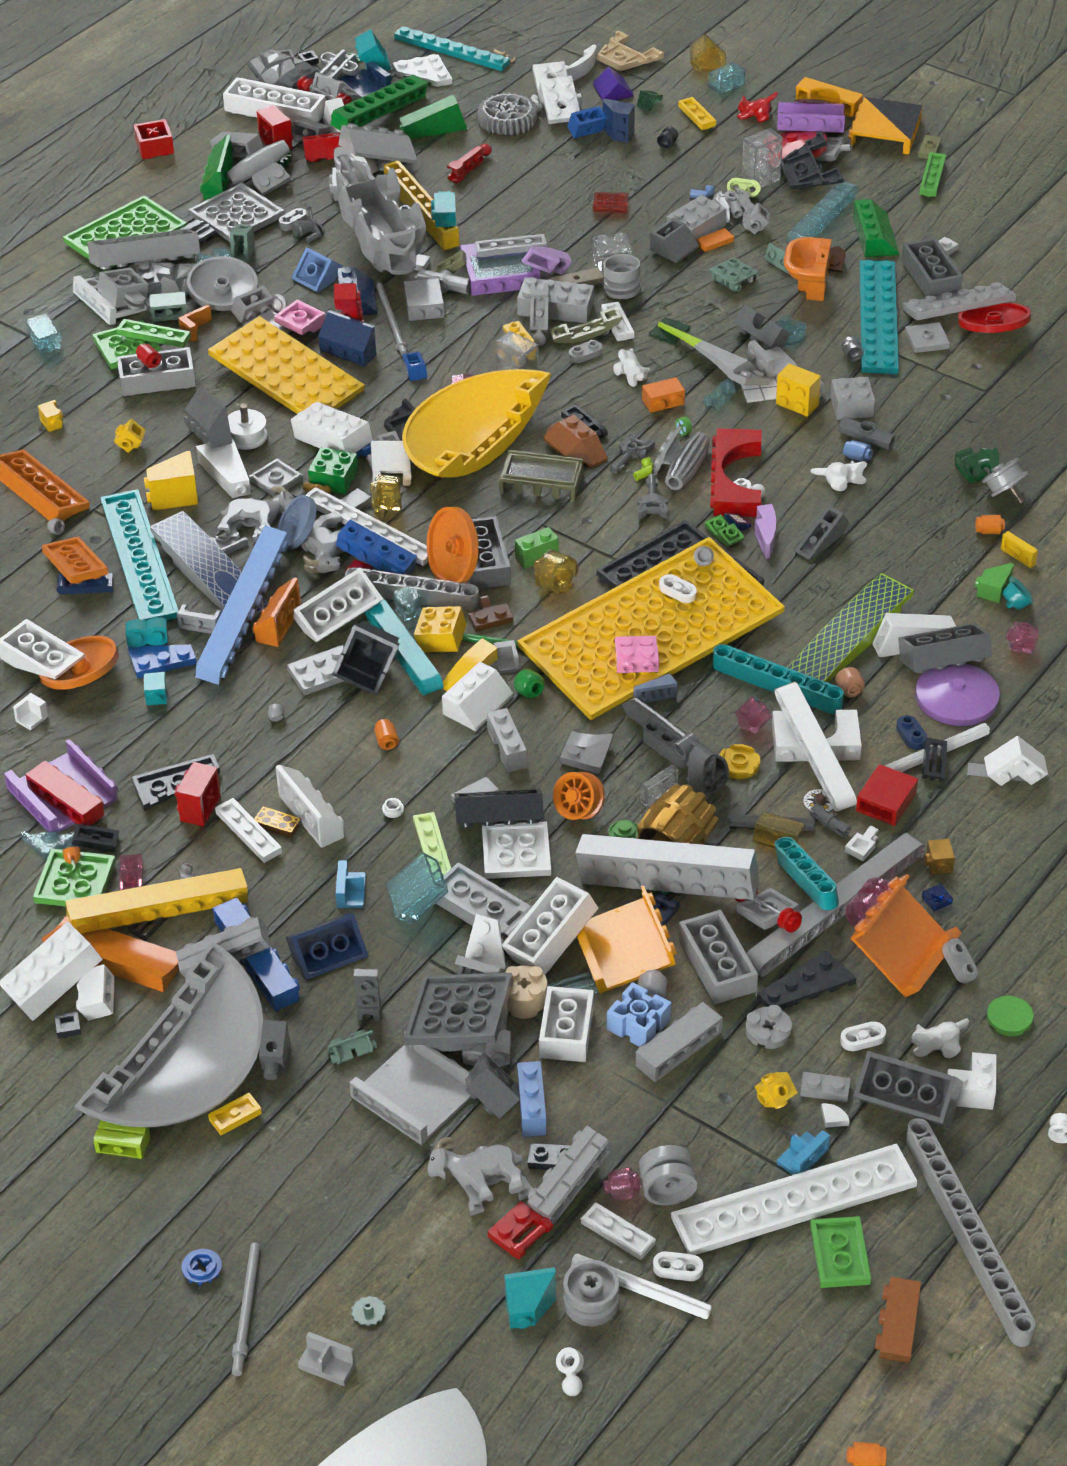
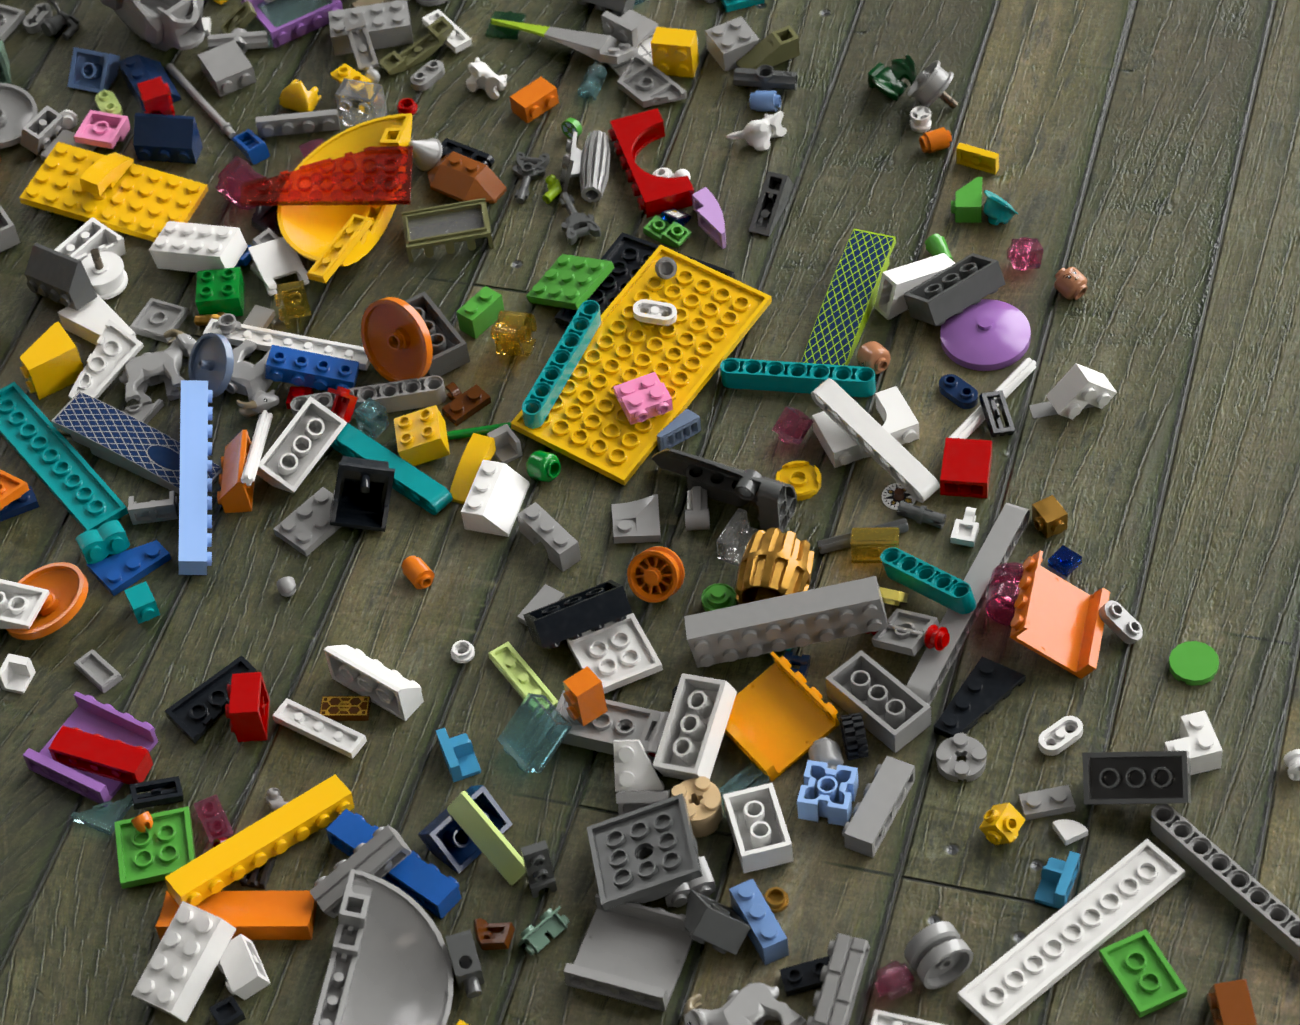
camera: 15 degrees left, 5 degrees up
white animal [911,1019,969,1058] -> none
none -> white wedge [55,217,126,261]
none -> white wing [68,319,144,400]
none -> light grey tile [74,649,123,693]
none -> yellow slope [79,152,134,196]
none -> yellowish green plate [95,90,123,115]
none -> clear pink brick [215,156,270,210]
none -> light grey plate [215,313,241,335]
none -> clear red wing [240,146,413,206]
none -> white axle [241,410,273,486]
none -> light grey plate [256,109,341,138]
none -> yellow hair [279,79,321,113]
none -> yellow tile [307,214,373,284]
none -> red bracket [327,386,358,423]
none -> red plate [397,98,418,115]
none -> light grey hat [408,138,443,171]
none -> yellowish green slope [447,791,526,886]
none -> reddish brown plate [474,918,515,950]
none -> teal beam [522,300,601,429]
none -> bright green plate [526,254,614,310]
none -> orange brick [563,666,608,726]
none -> light grey wing [617,53,687,108]
none -> light grey piece [685,486,710,531]
none -> olive slope [736,25,800,69]
none -> pearl gold plate [763,887,789,913]
none -> black tyre [840,712,869,761]
none -> light yellow plate [879,587,908,606]
none -> white wheel [910,106,931,133]
none -> bright green cone [925,234,953,261]
none -> nougat head [1054,267,1088,300]

